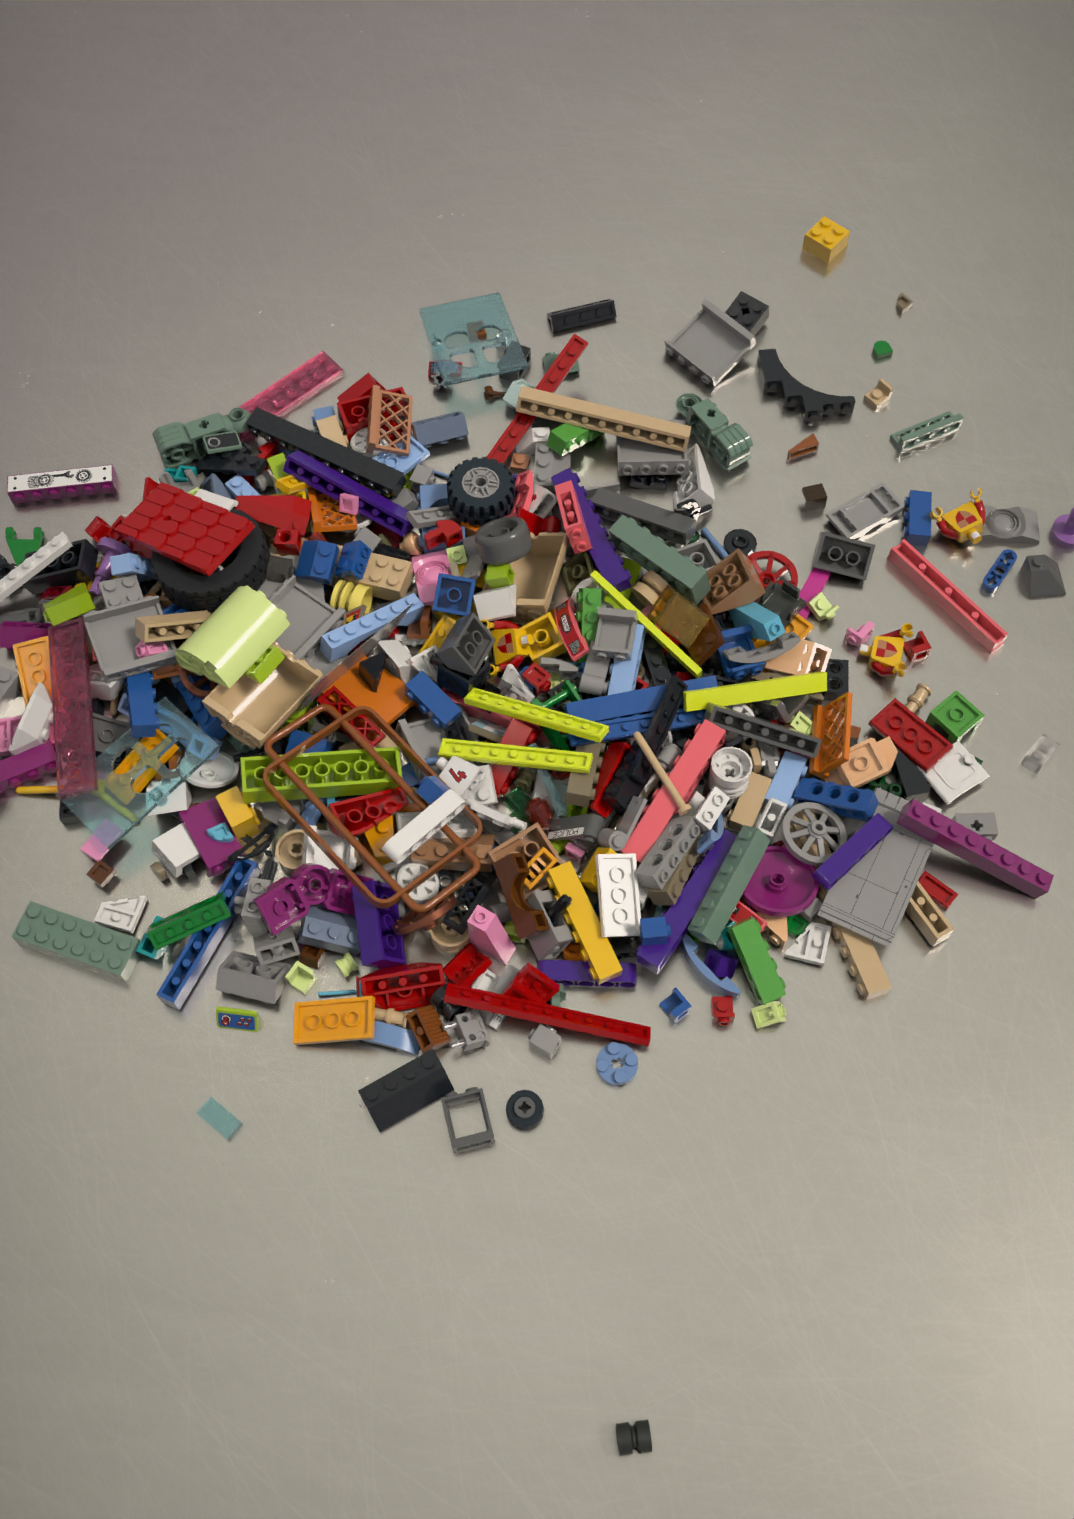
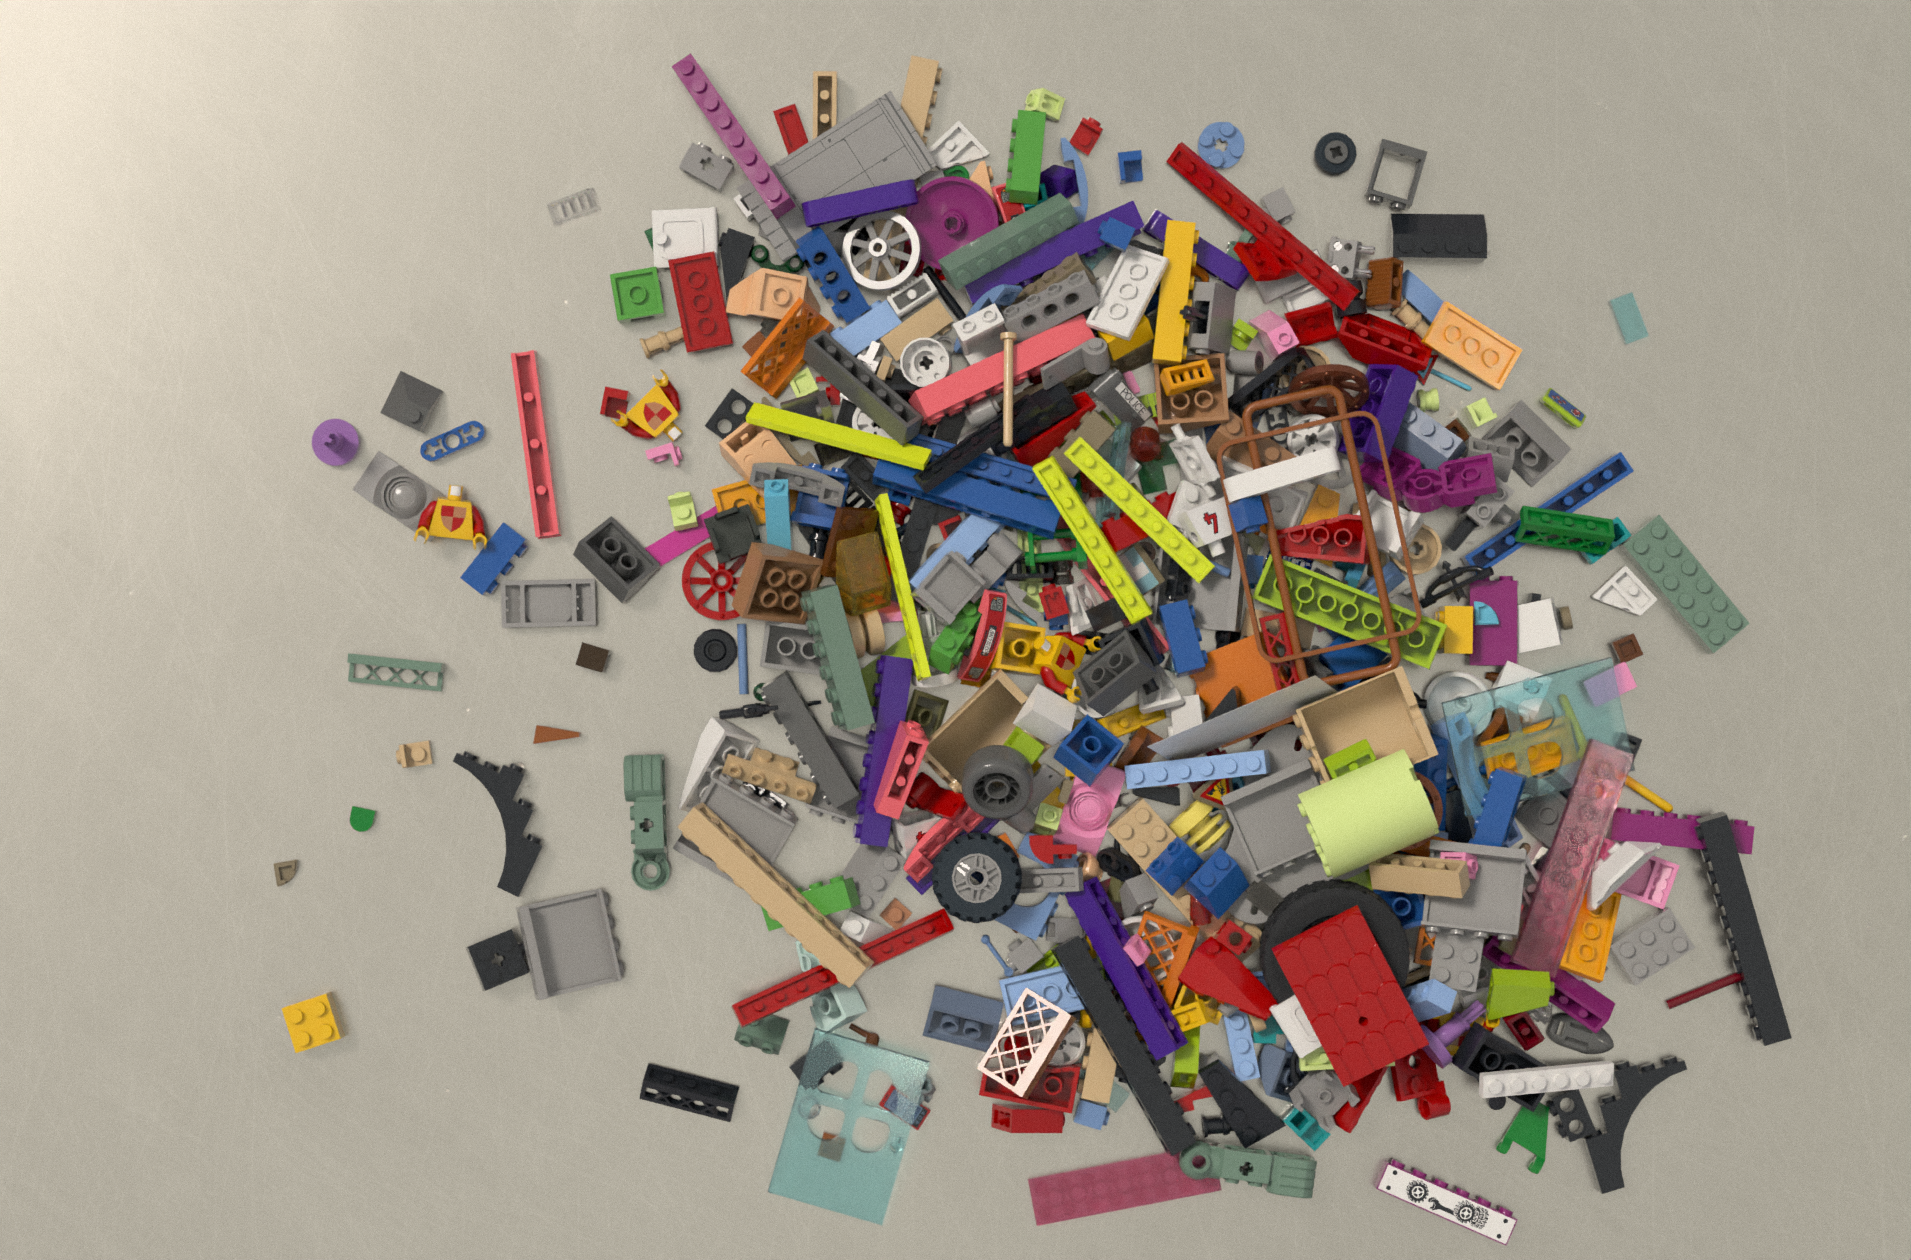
camera: 150 degrees left, 25 degrees up
slope [202,431,242,454] -> none
reddish brown arch [493,853,550,940] -> none
none -> tan bracket [722,747,817,804]

